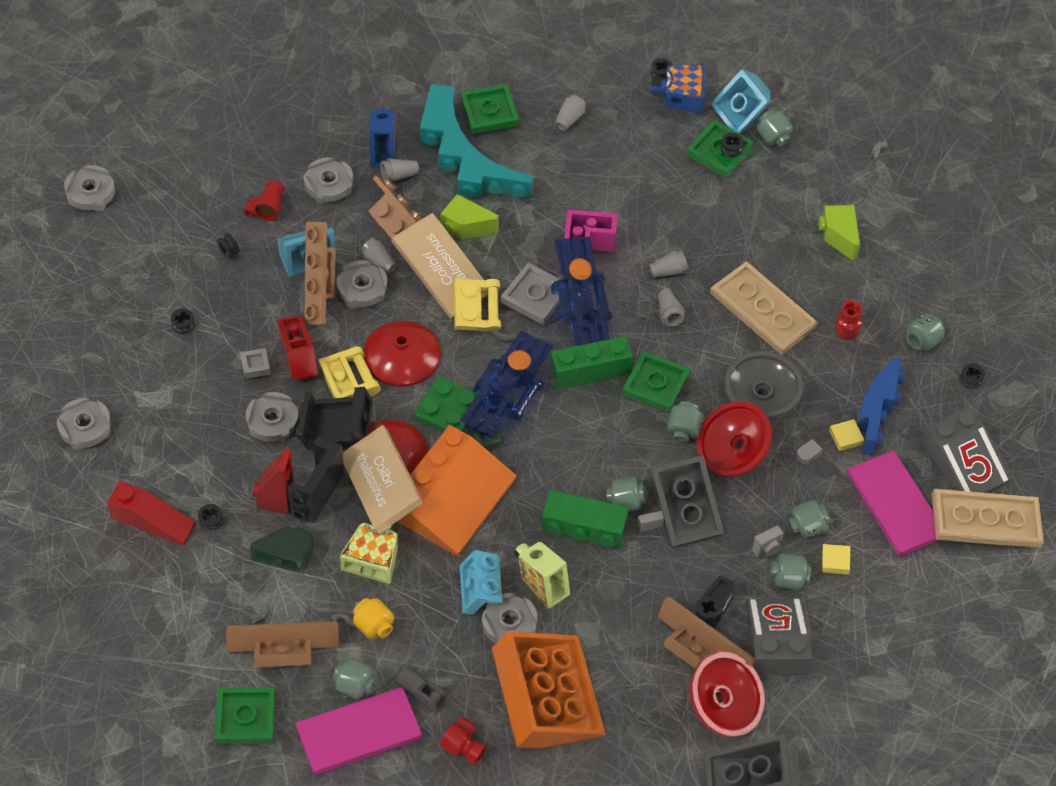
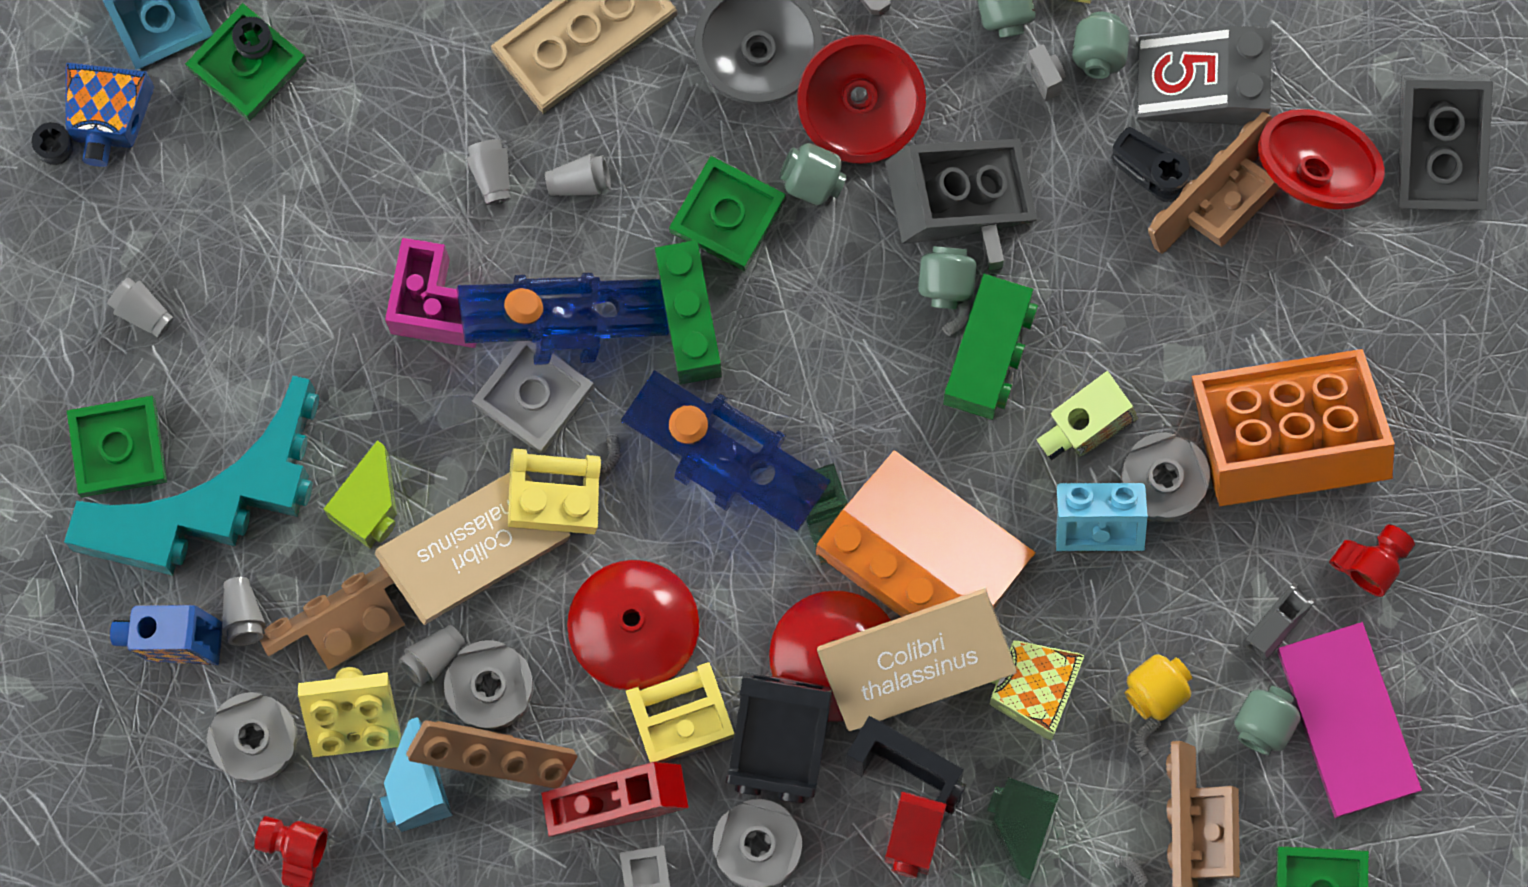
camera: 80 degrees left, 20 degrees up
green plate [413,375,484,433] -> none
none -> light yellow plate [298,667,401,757]

